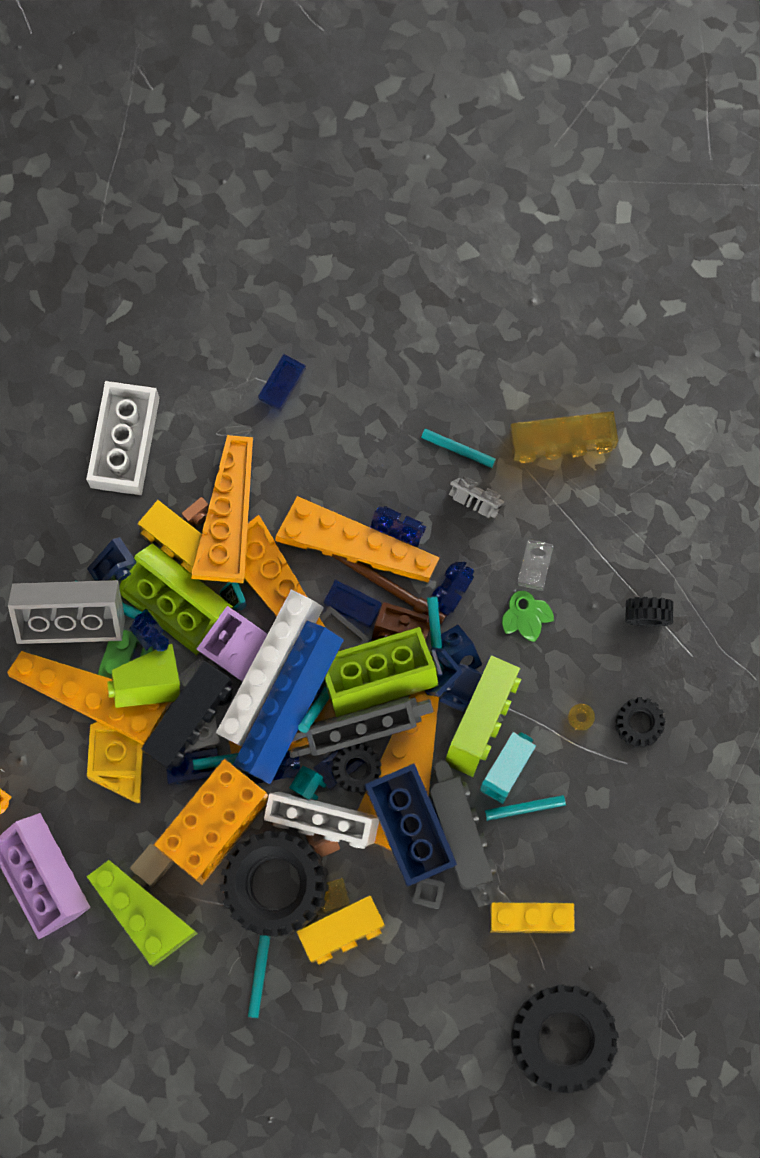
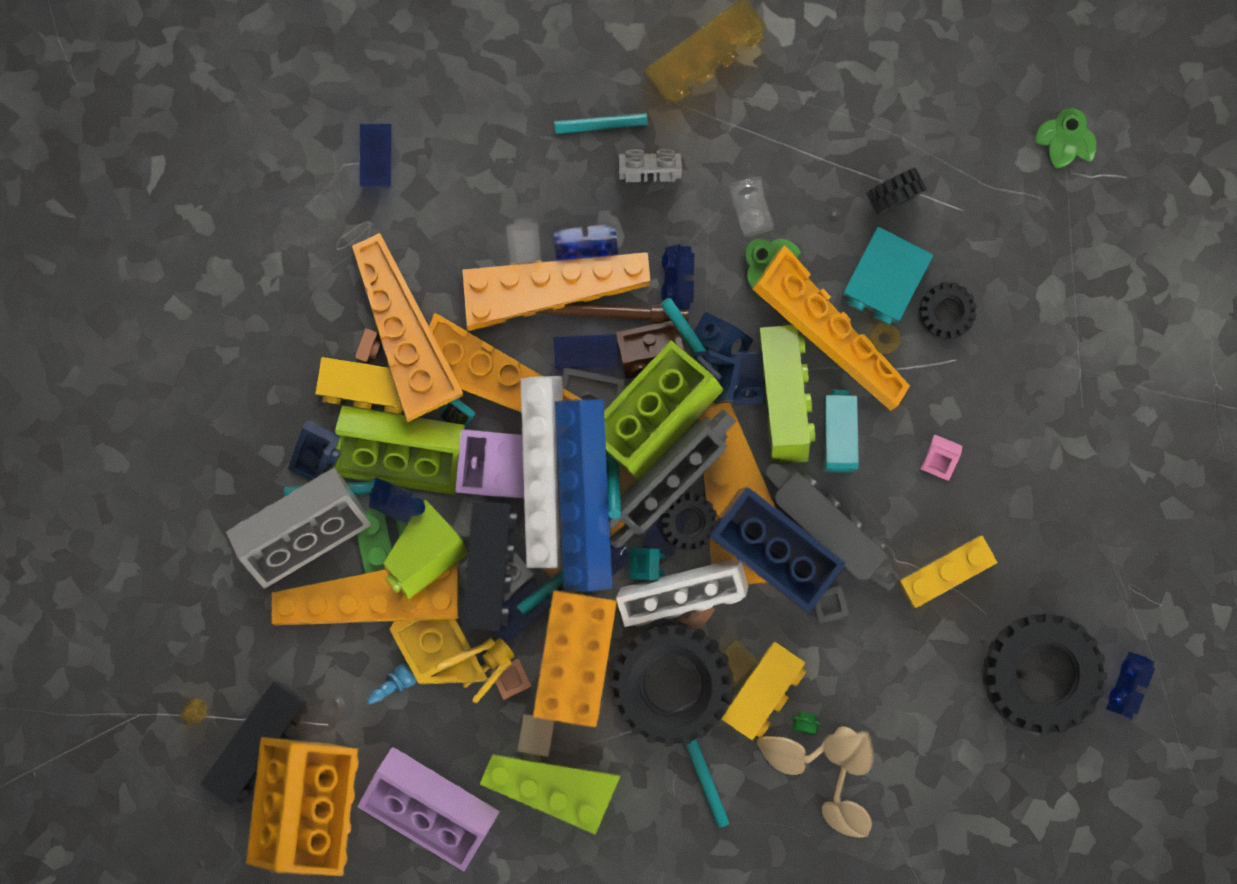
camera: 30 degrees left, 10 degrees up
white brick [86,381,159,496] -> none
teal bar [485,795,566,821] -> none
none -> dark azure bar [366,663,417,704]
none -> yellow plant [436,637,515,703]
none -> nougat plate [490,658,532,700]
none -> clear brick [507,219,542,265]
none -> light orange wing [752,245,910,411]
none -> tan plant [757,727,872,838]
none -> green plate [791,712,822,735]
none -> teal brick [842,227,933,325]
none -> bright pink slope [920,435,962,481]
none -> clear blue hinge [1106,652,1155,720]

